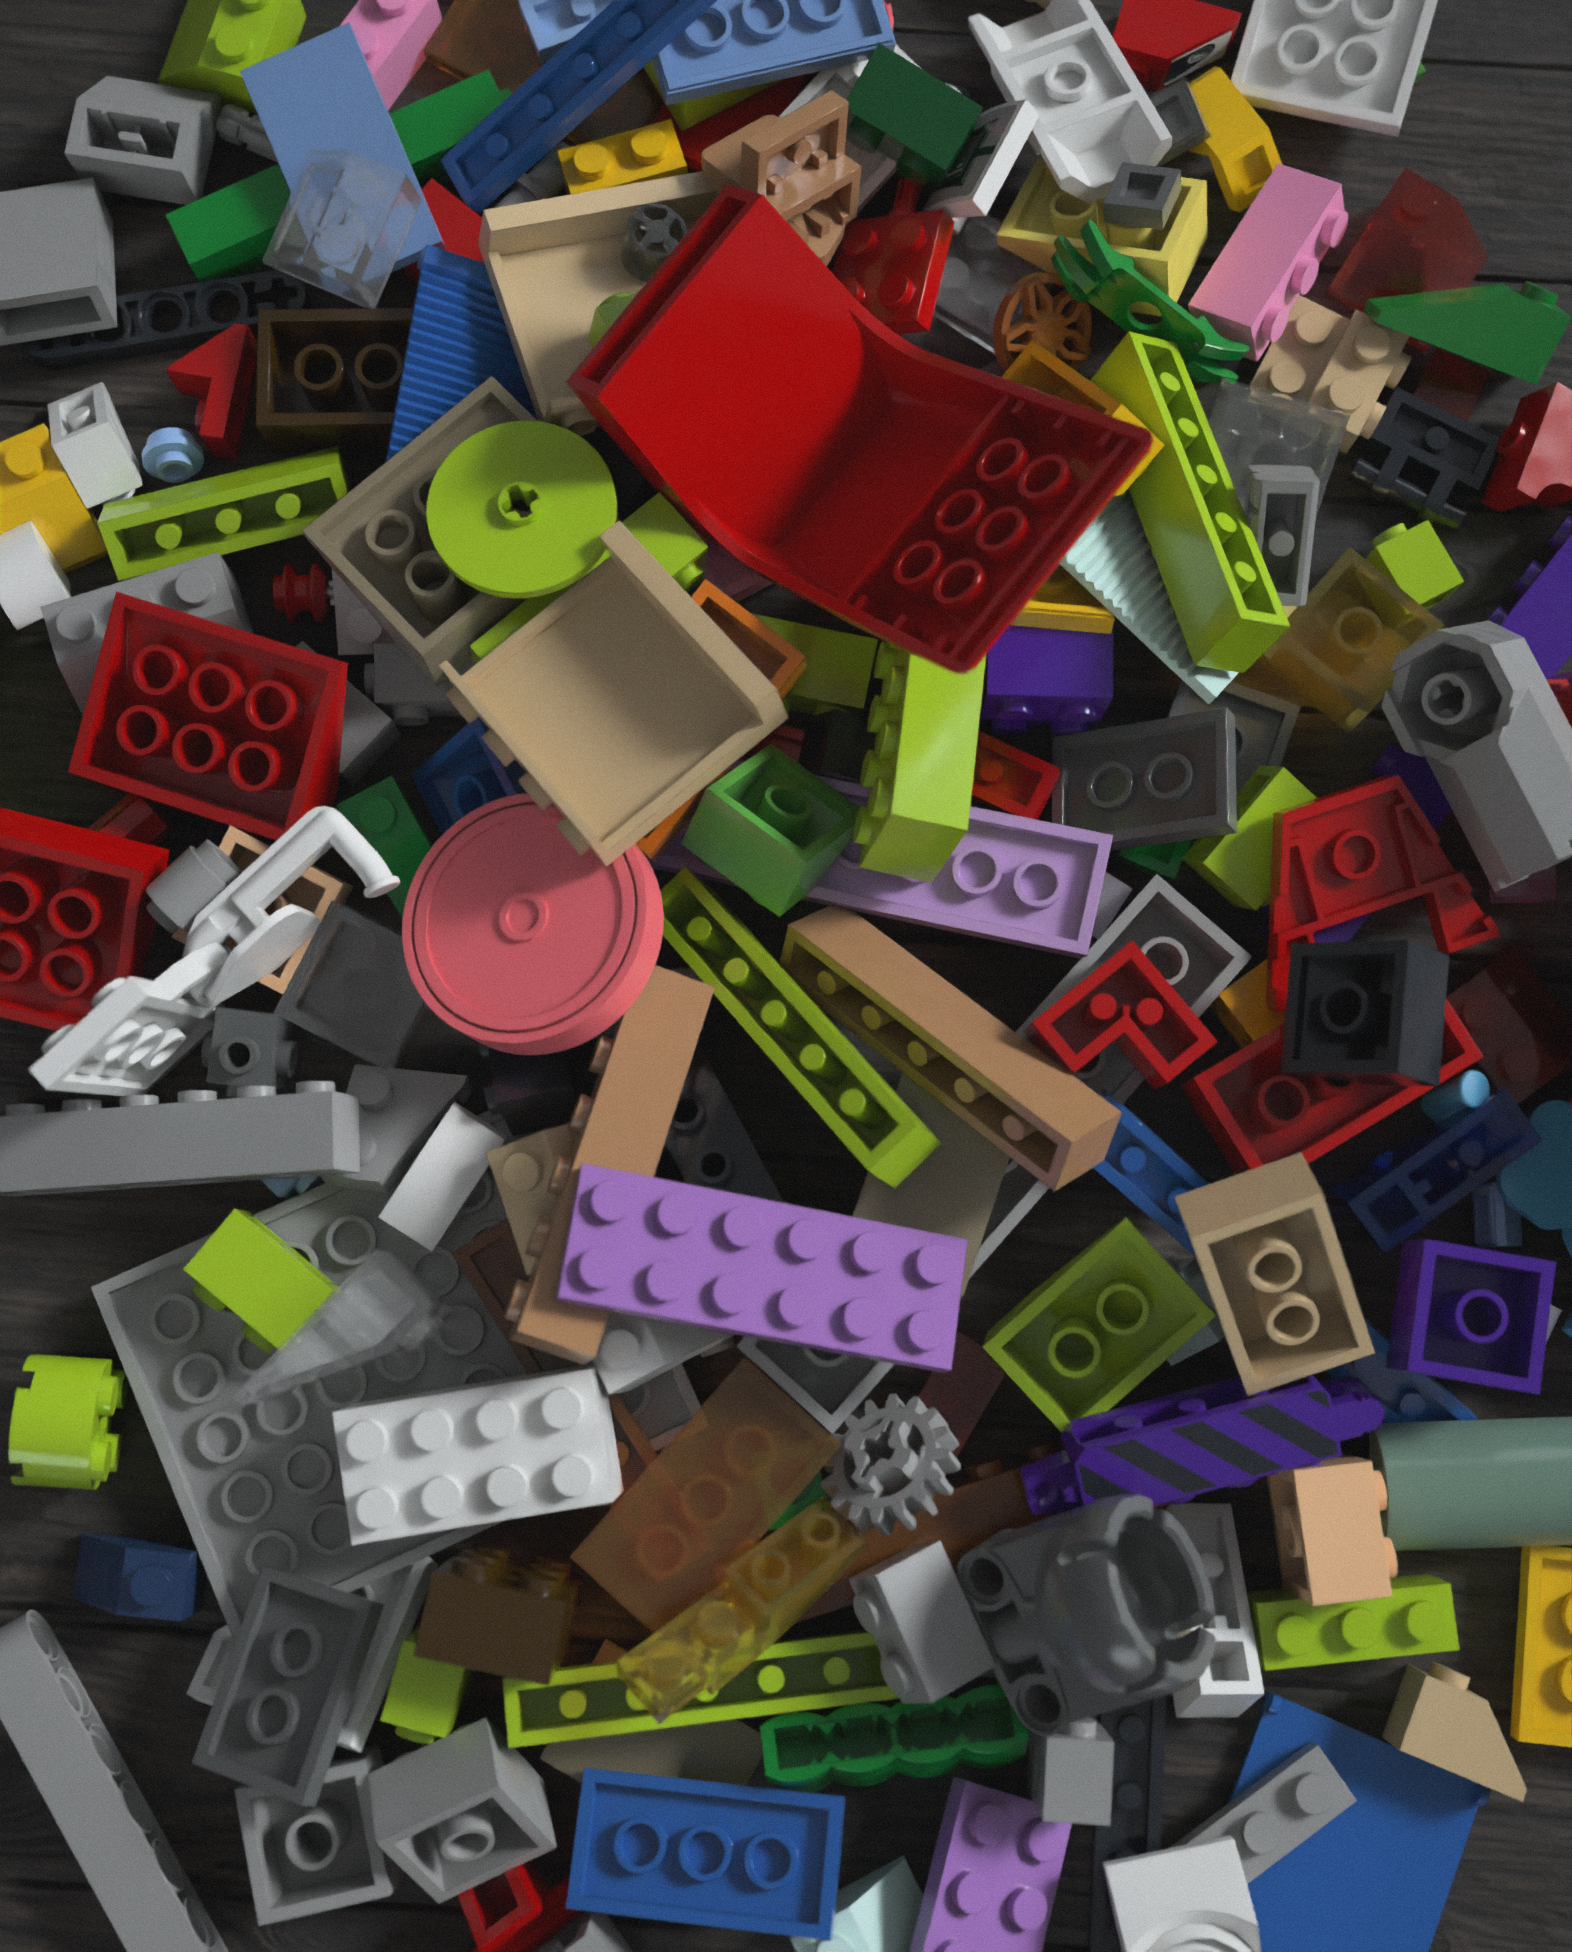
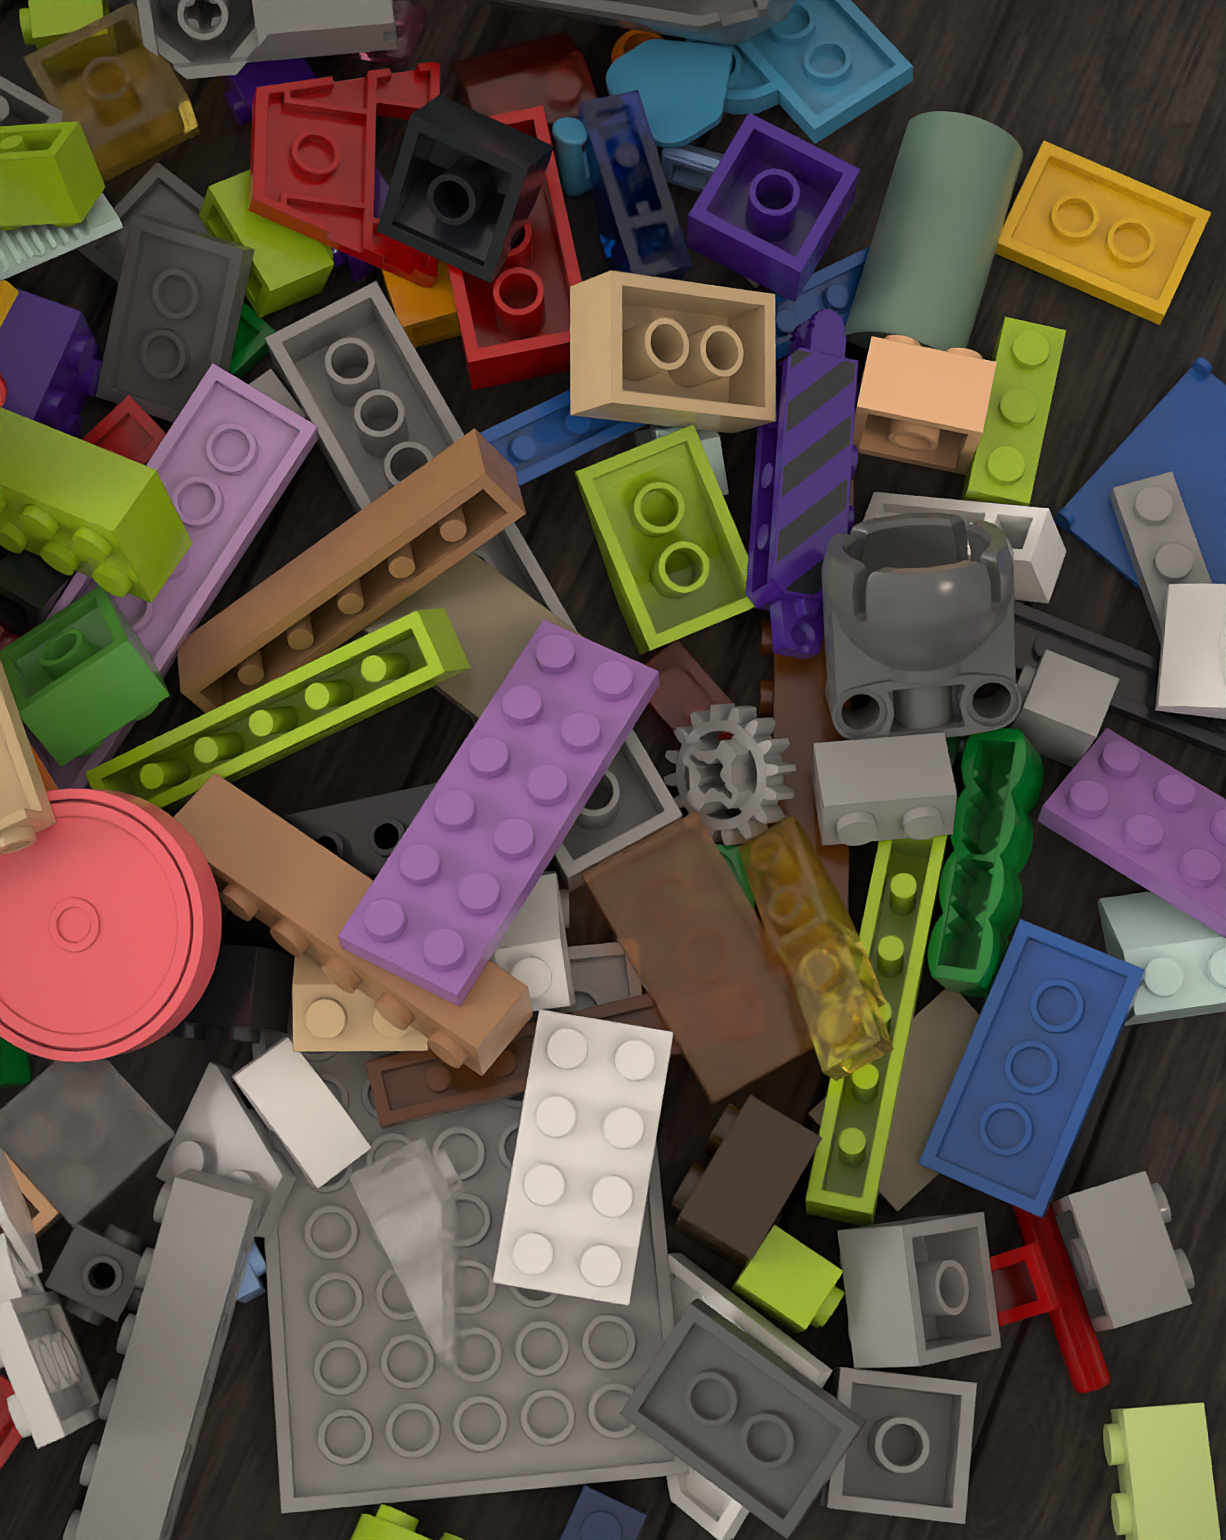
camera: 70 degrees left, 5 degrees down
lime brick [183,1209,344,1354] -> none
red brick [1023,940,1218,1090] -> none
tan slope [1382,1662,1527,1802] -> none

